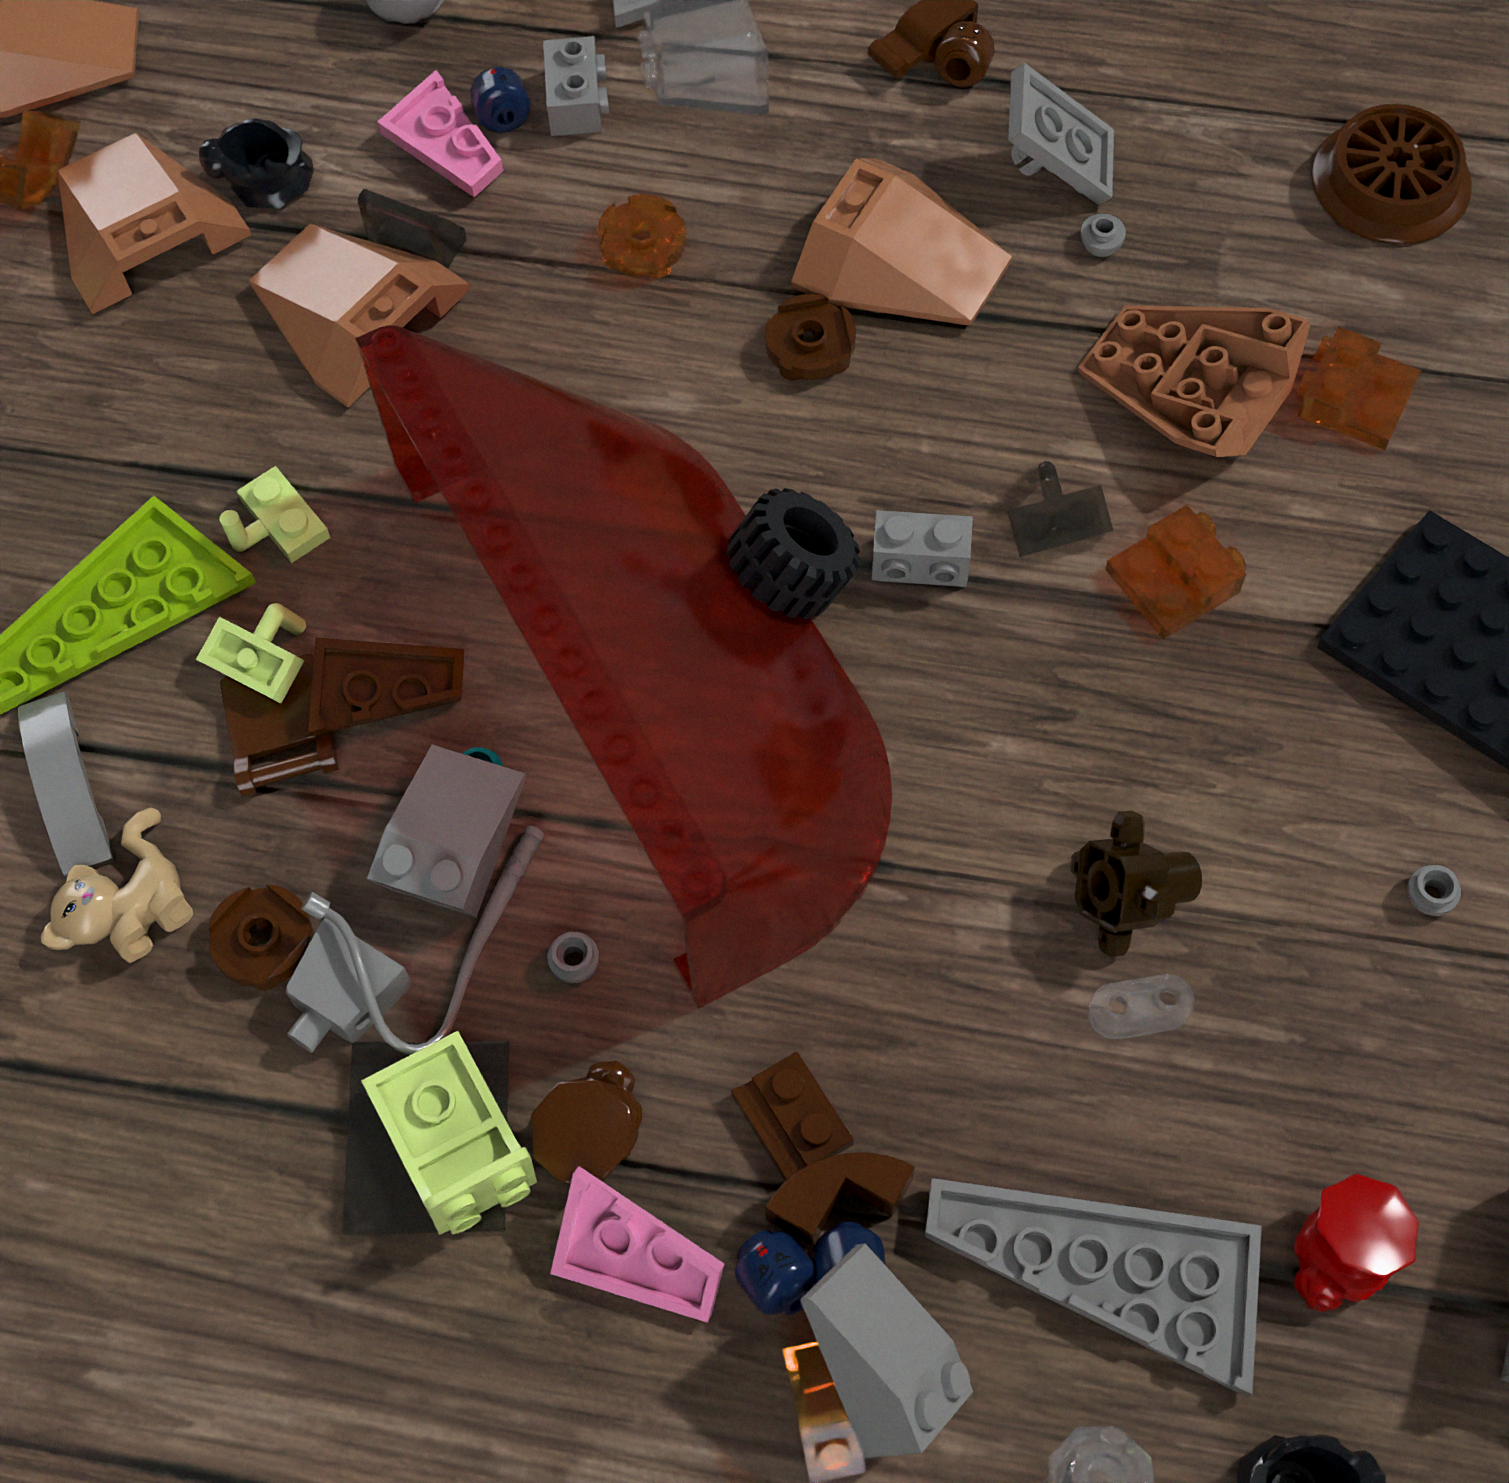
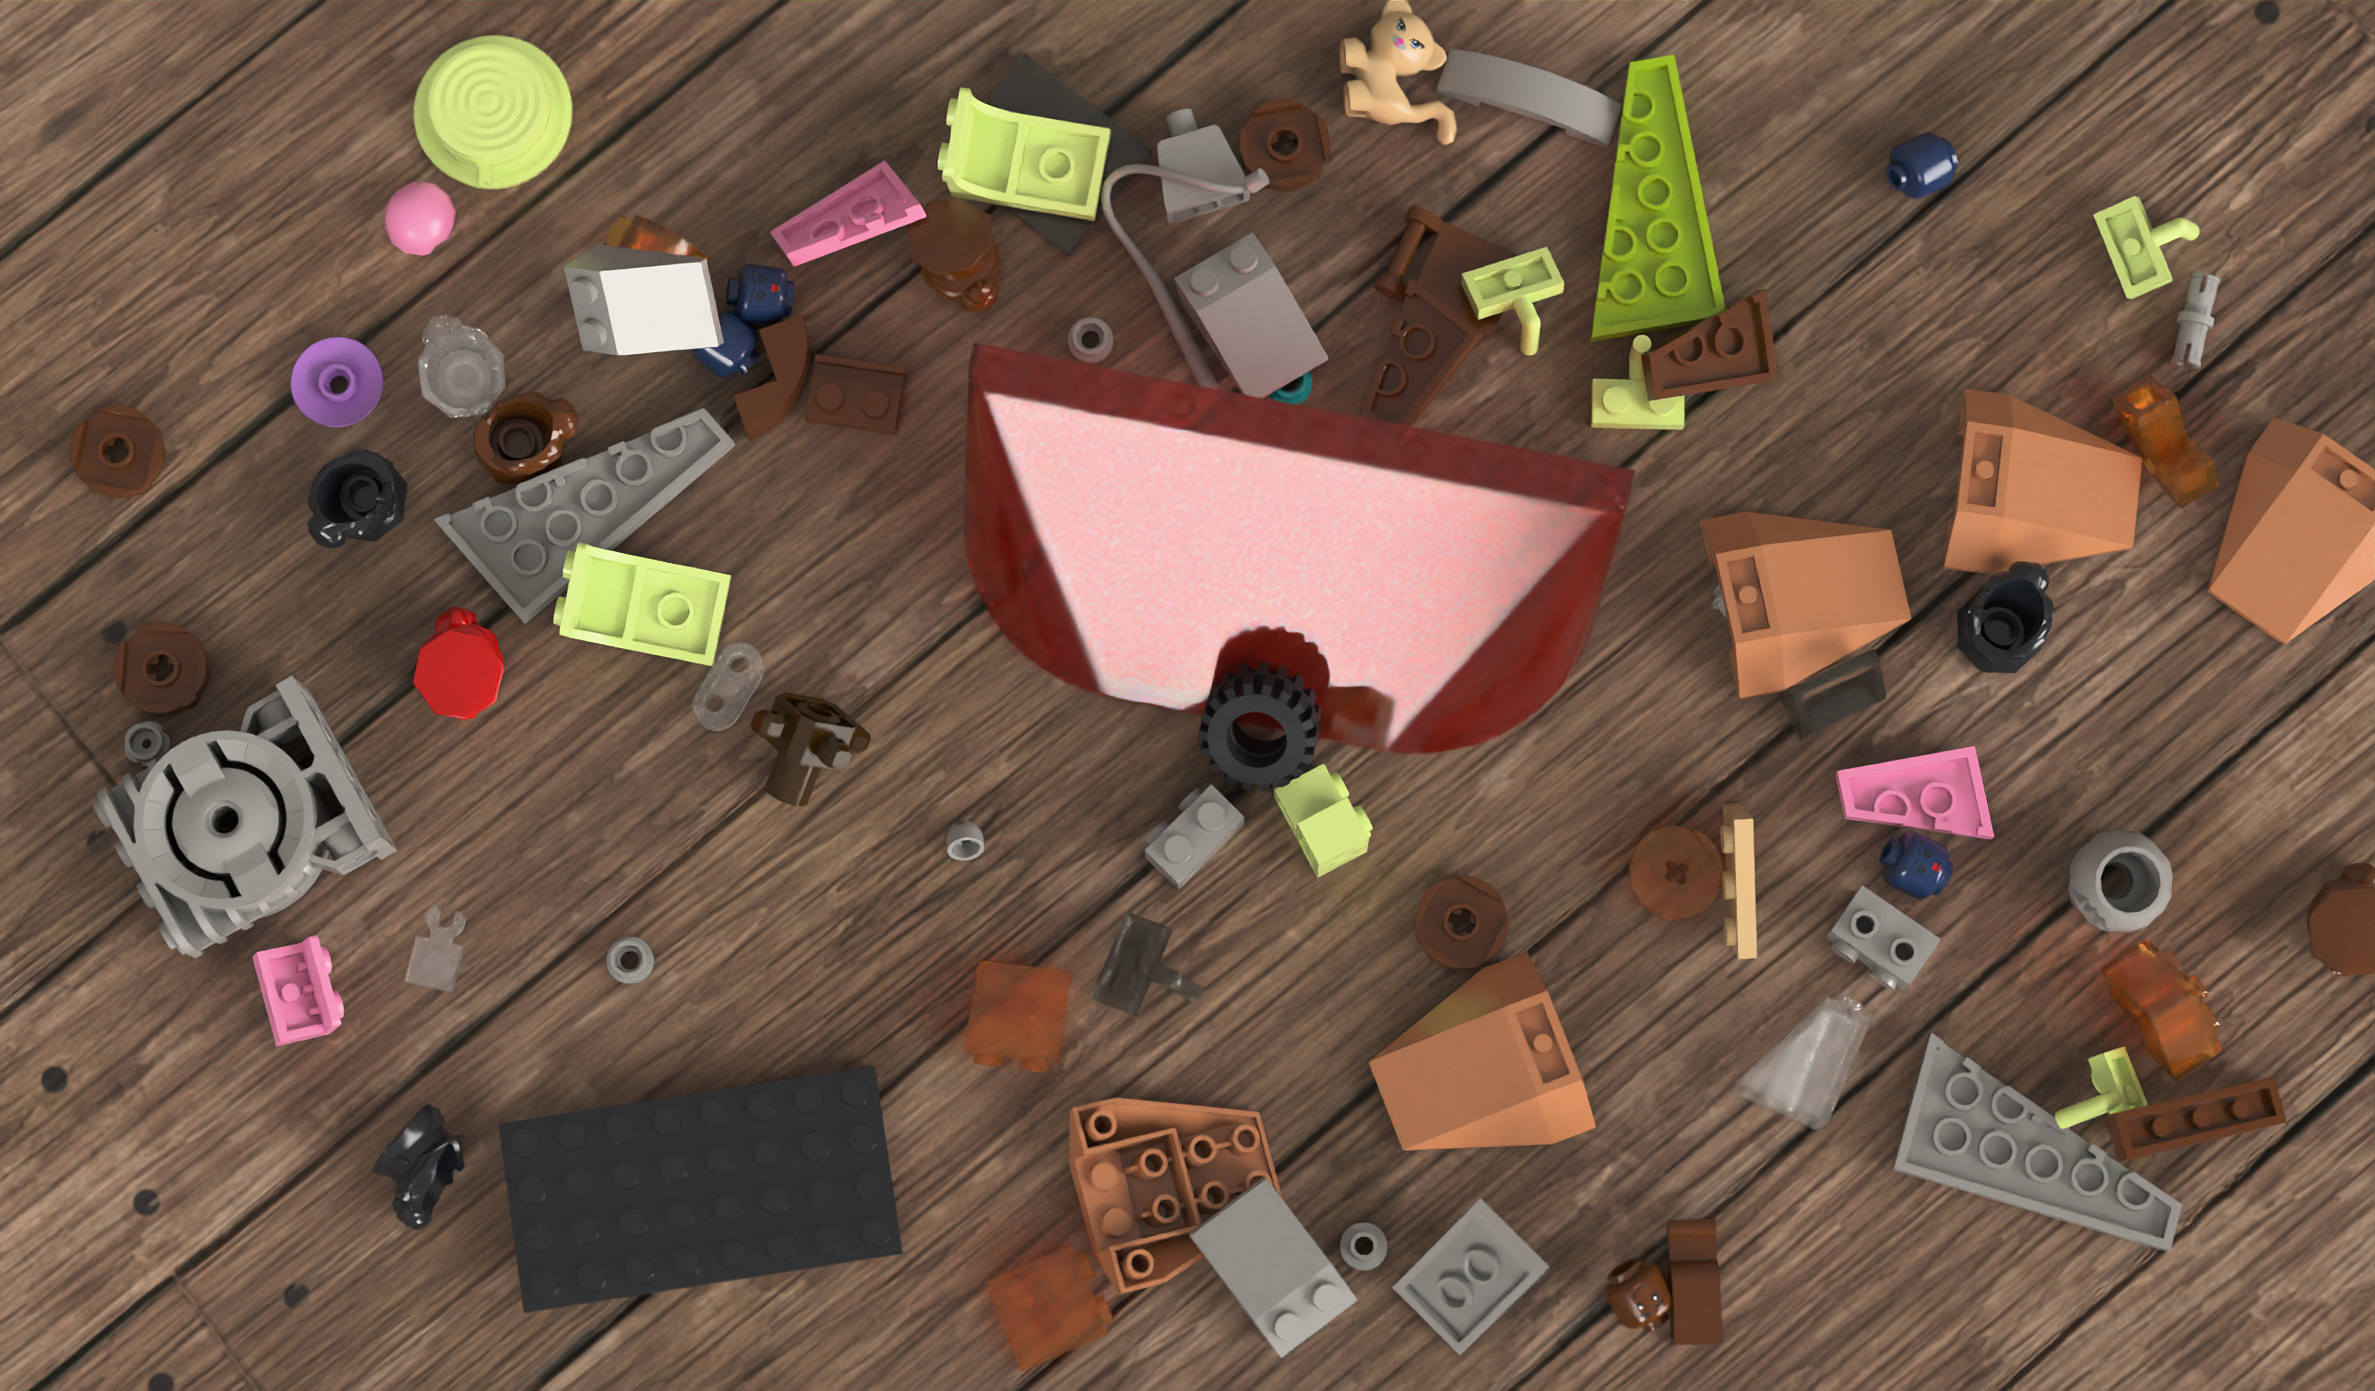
camera: 130 degrees right, 15 degrees up
none -> reddish brown piece [473,392,578,484]
none -> yellowish green bracket [553,542,731,666]
none -> light grey hinge [946,820,985,861]
none -> light grey slope [1189,1176,1357,1358]
none -> yellowish green brick [1274,764,1373,878]
none -> reddish brown wing [1641,289,1779,401]
none -> tan wing [1721,803,1757,959]

